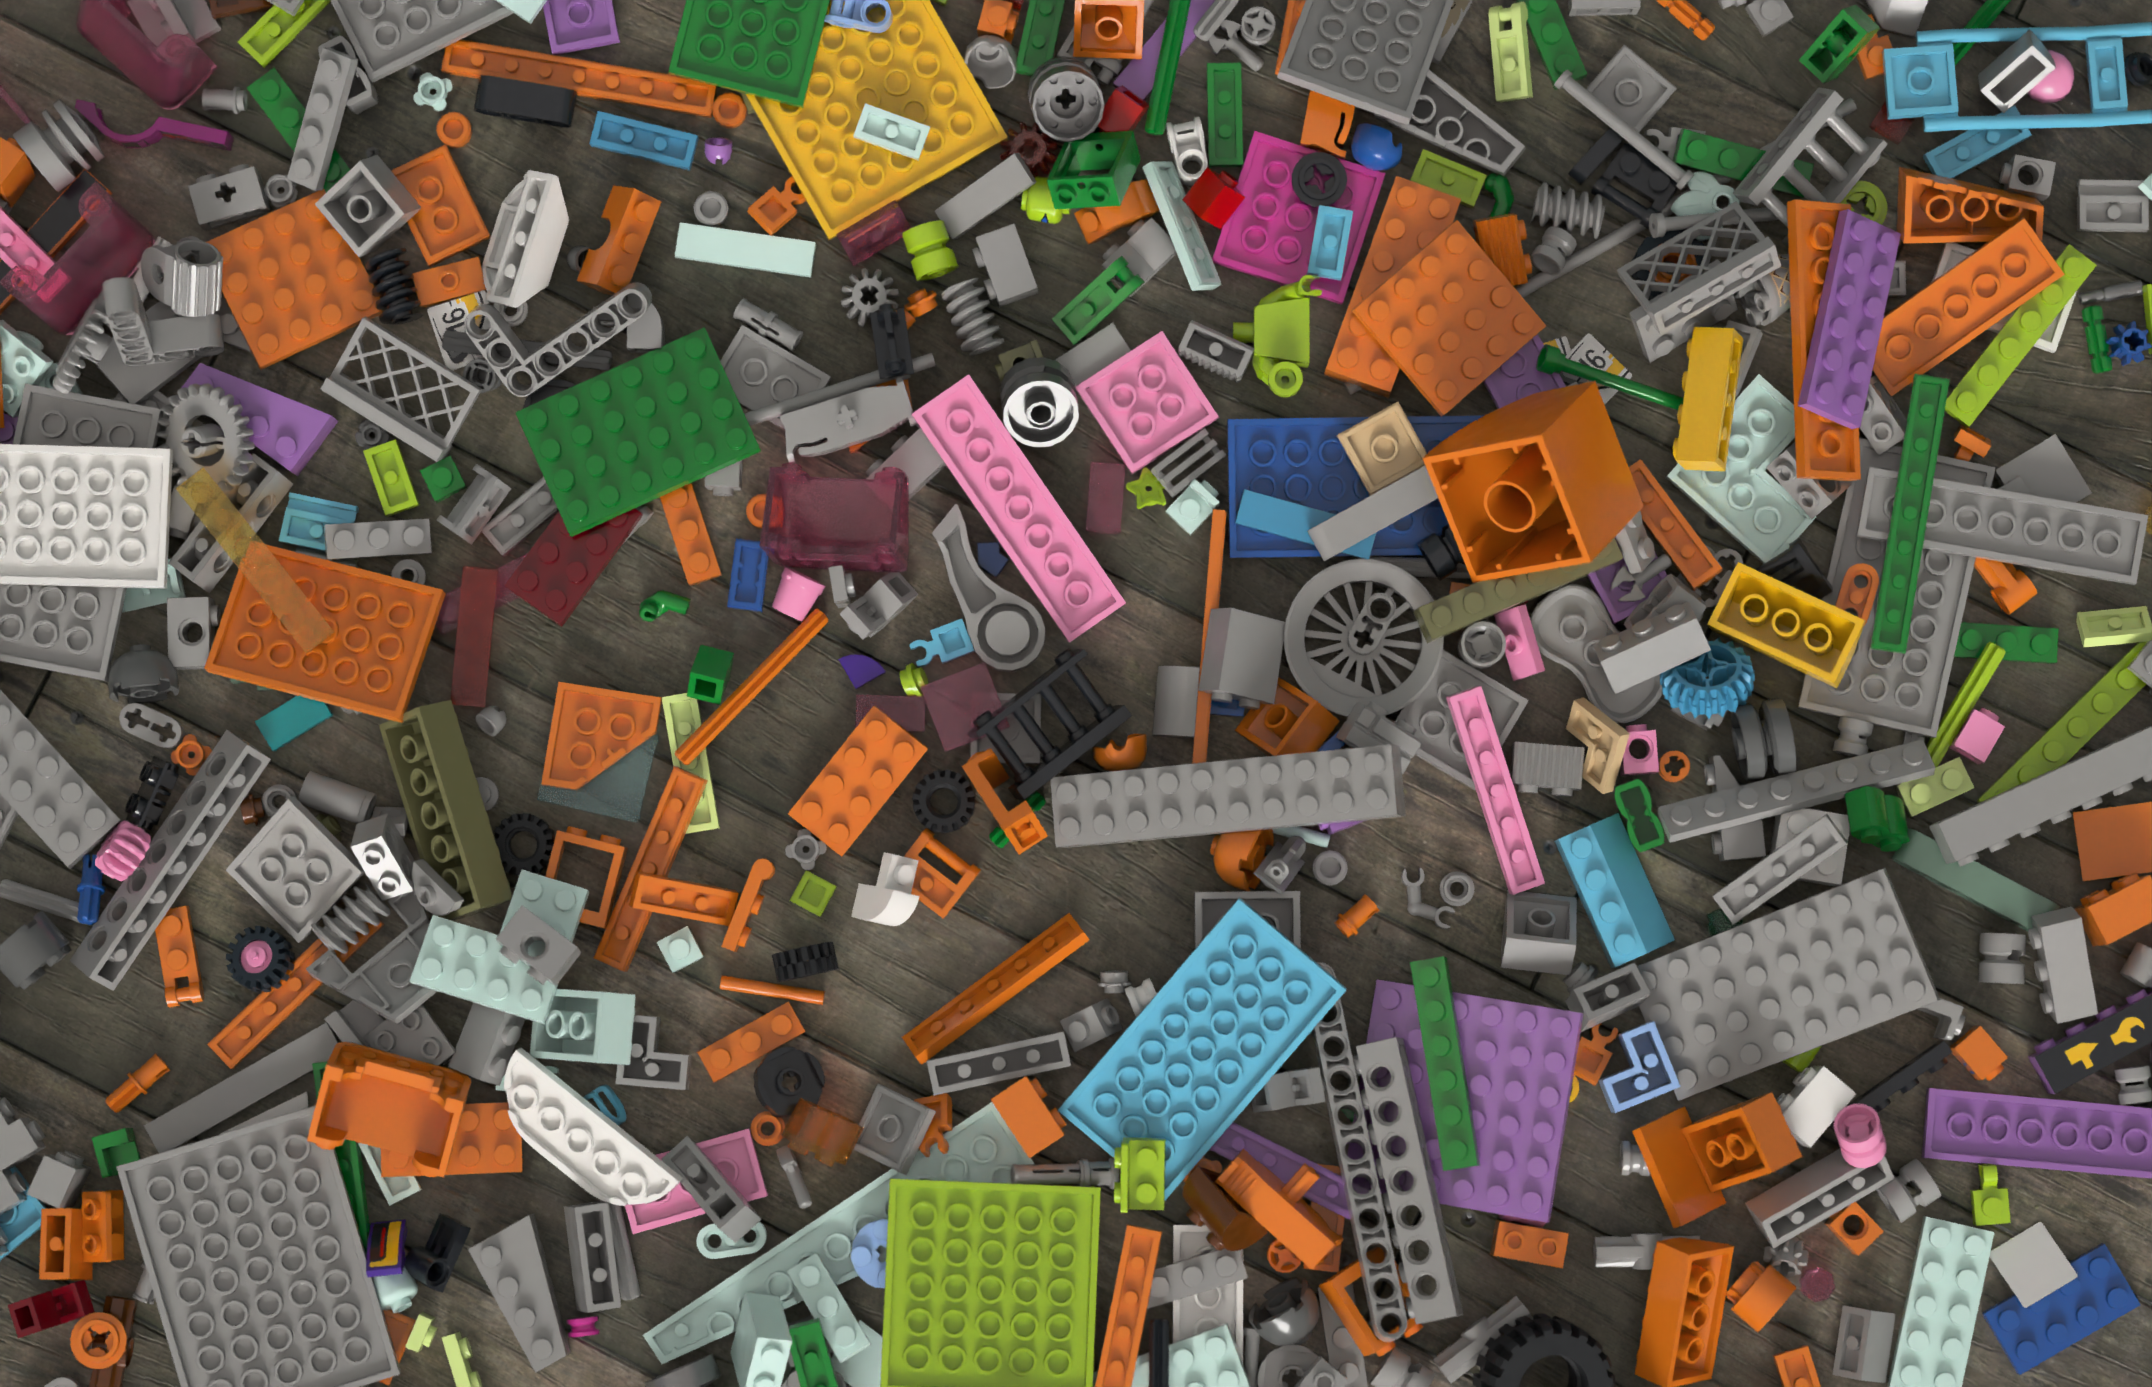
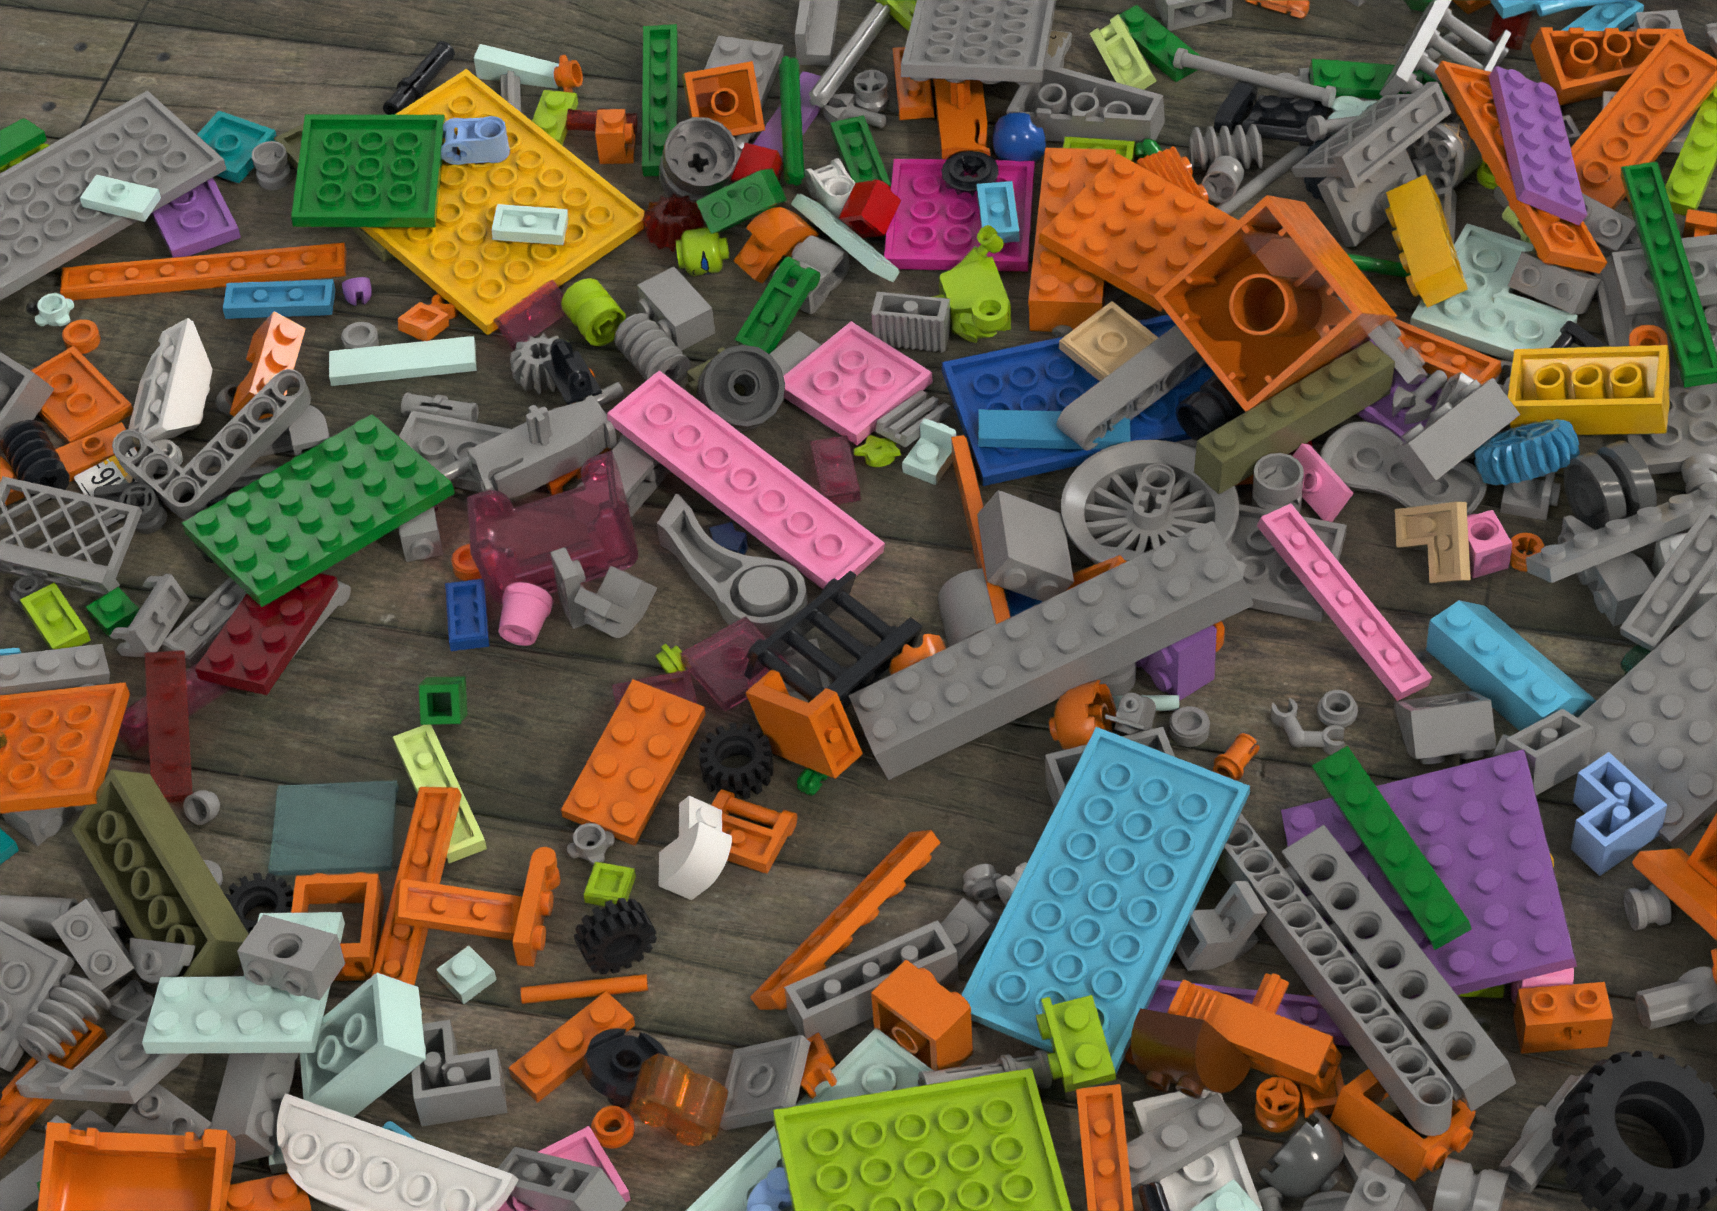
camera: 15 degrees left, 35 degrees down
black beam [474,75,577,128] -> none
orange plate [541,682,662,791] -> none
green arm [639,590,691,622] -> none
orange plate [660,483,722,586] -> none
orange axle [675,609,829,765] -> none
orange tile [712,92,747,129] -> none
light grey bar [776,1144,812,1209] -> none
dark purple tile [838,655,886,690] -> none
orange plate [903,288,938,318] -> none
medium azure plate [909,618,975,667] -> none
light grey tile [935,153,1037,239] -> none
light grey hair [964,34,1017,89] -> none
light grey brick [1510,742,1584,796] -> none
orange plate [1574,1024,1618,1085] -> none
light grey tile [1586,44,1677,133] -> none
green brick [1615,778,1664,853] -> none

